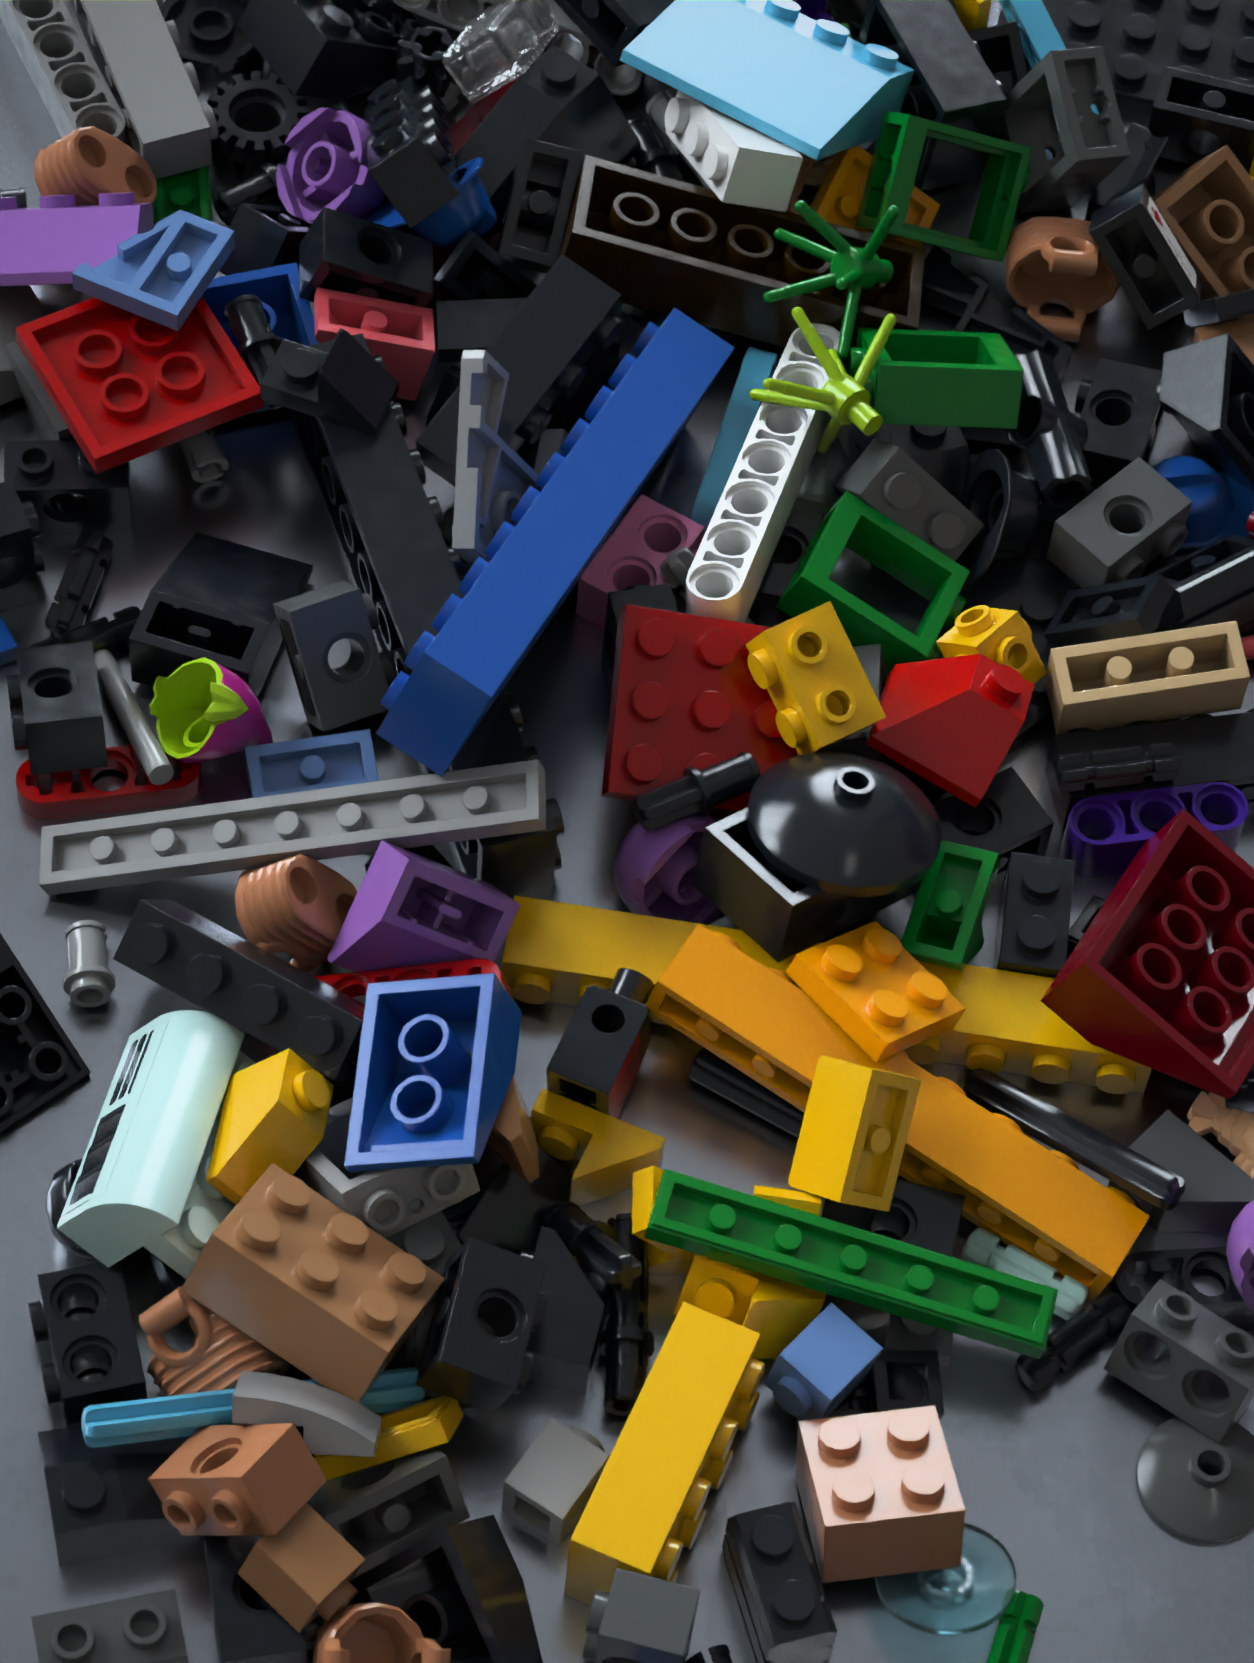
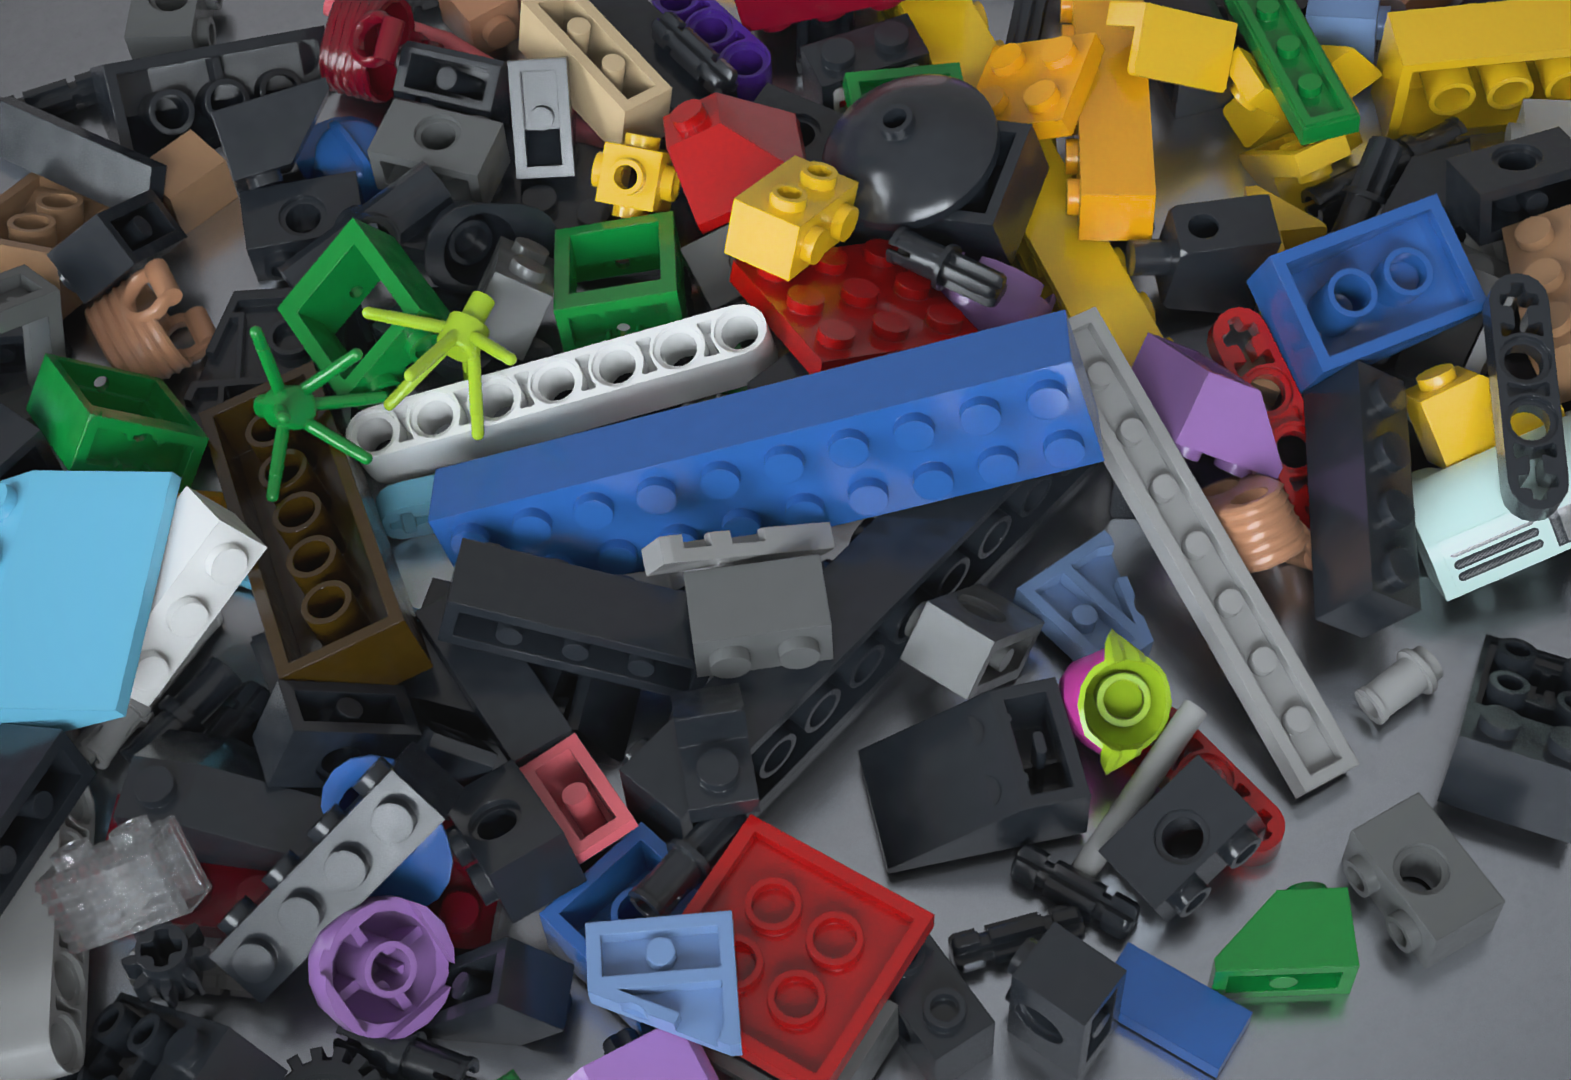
camera: 110 degrees left, 0 degrees up
none -> dark grey brick [683,554,833,678]
none -> black beam [1482,273,1569,522]

